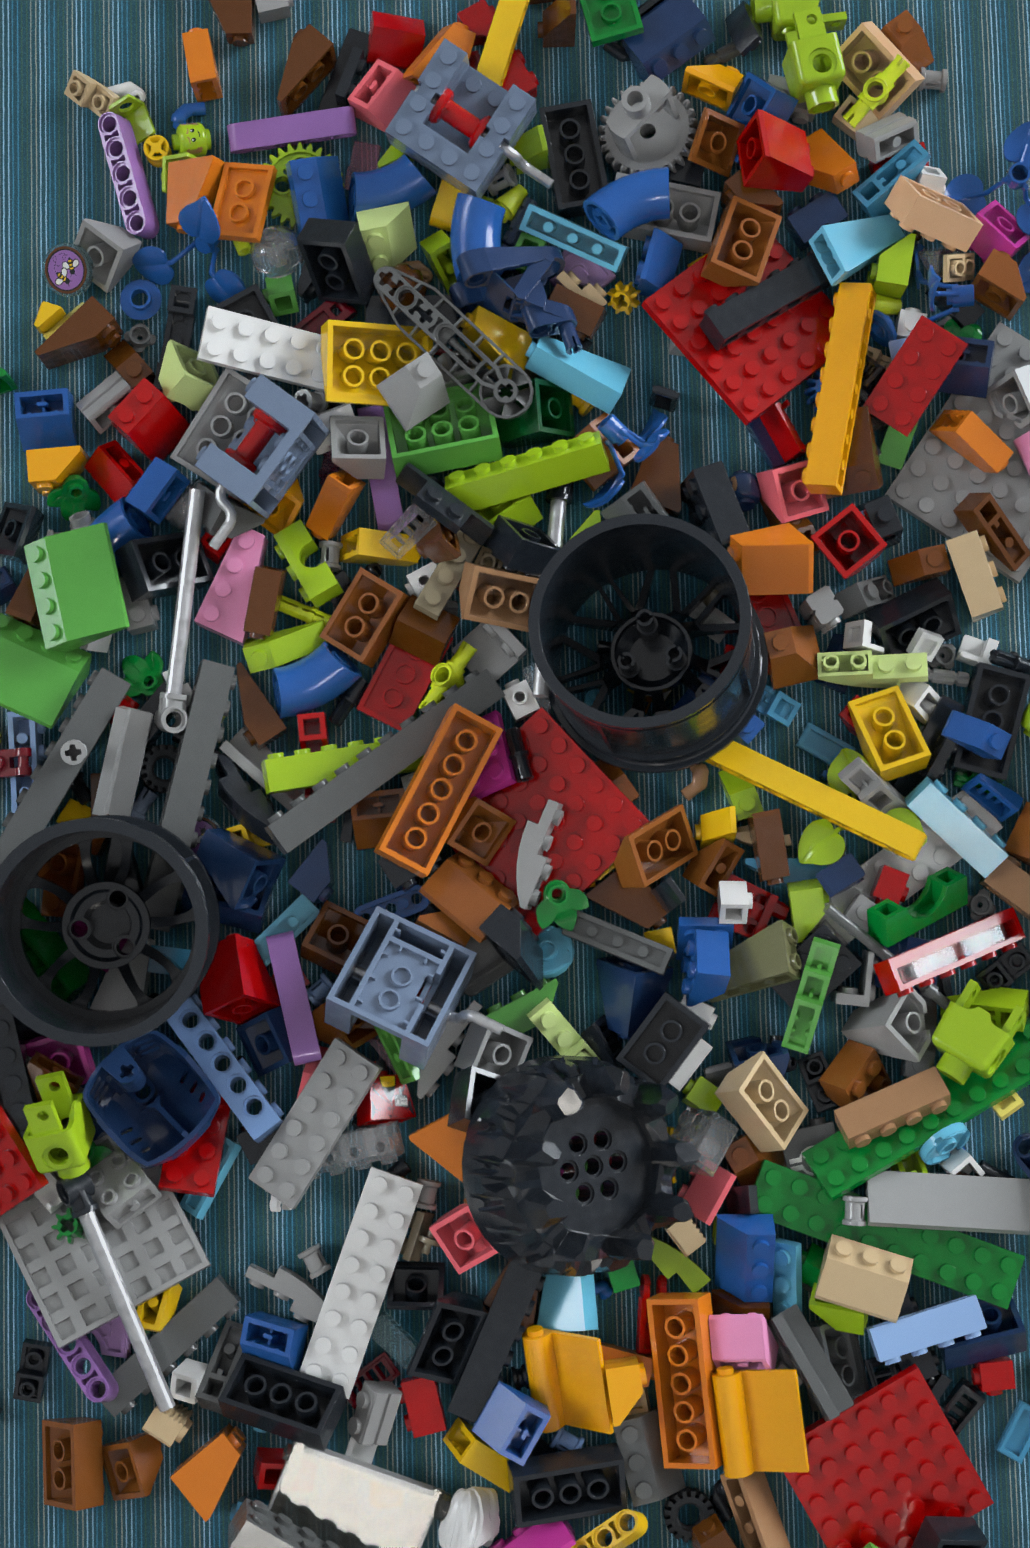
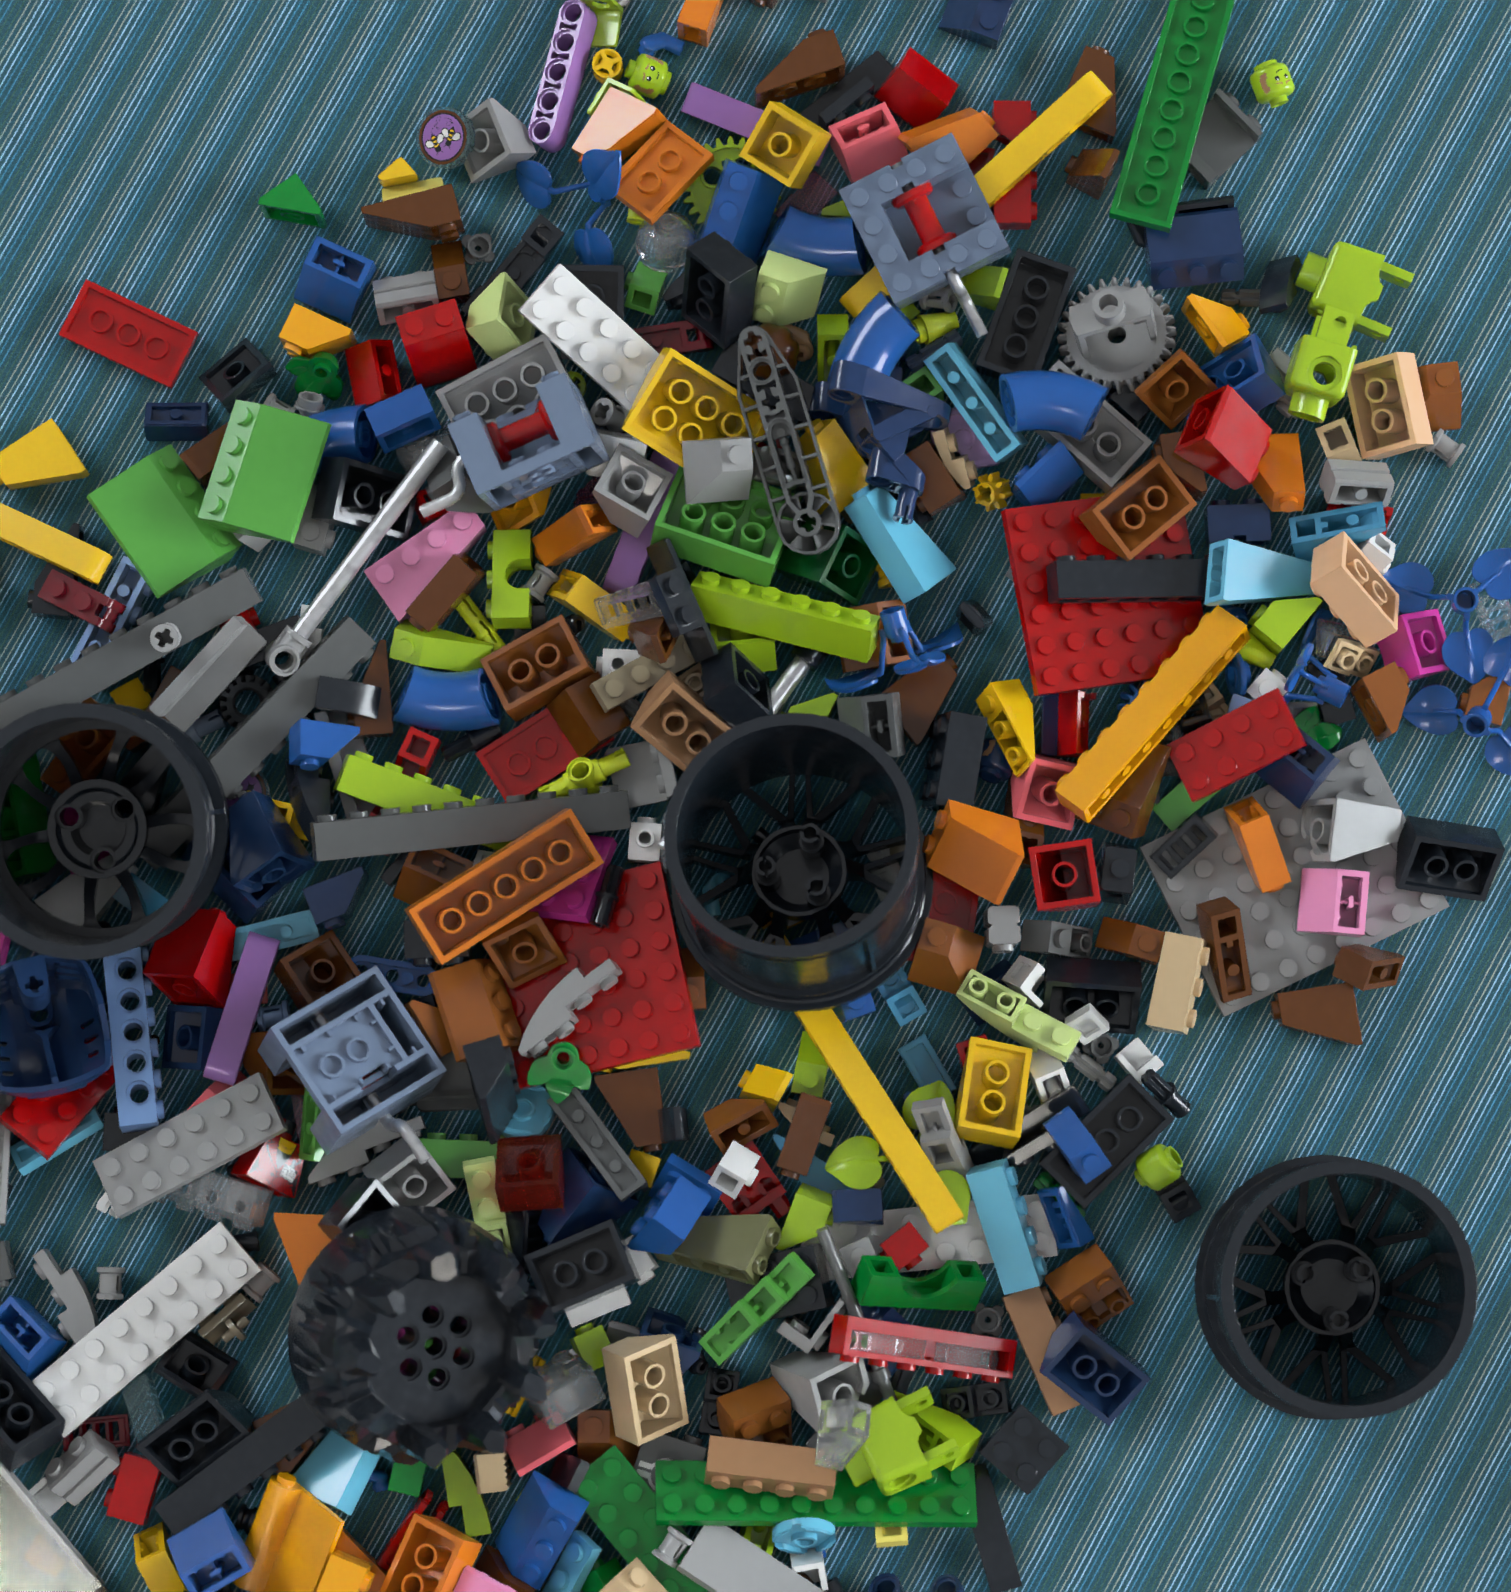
camera: 30 degrees right, 0 degrees up
blue piece [120,279,162,320] -> none
green plate [122,651,165,698] -> none
coral slope [429,1203,498,1275] -> none
dark orange slope [614,804,699,888] -> none
medium nougat arm [680,763,709,801] -> none
neon yellow pin [842,54,910,128] -> none
none -> blue slope [289,718,360,771]
none -> black slope [315,676,382,720]
none -> clear red slope [495,1134,565,1212]
none -> yellow brick [739,101,832,189]
none -> clear slope [815,1399,872,1471]
none -> yellow slope [975,679,1035,778]
none -> black slope [1149,812,1218,879]

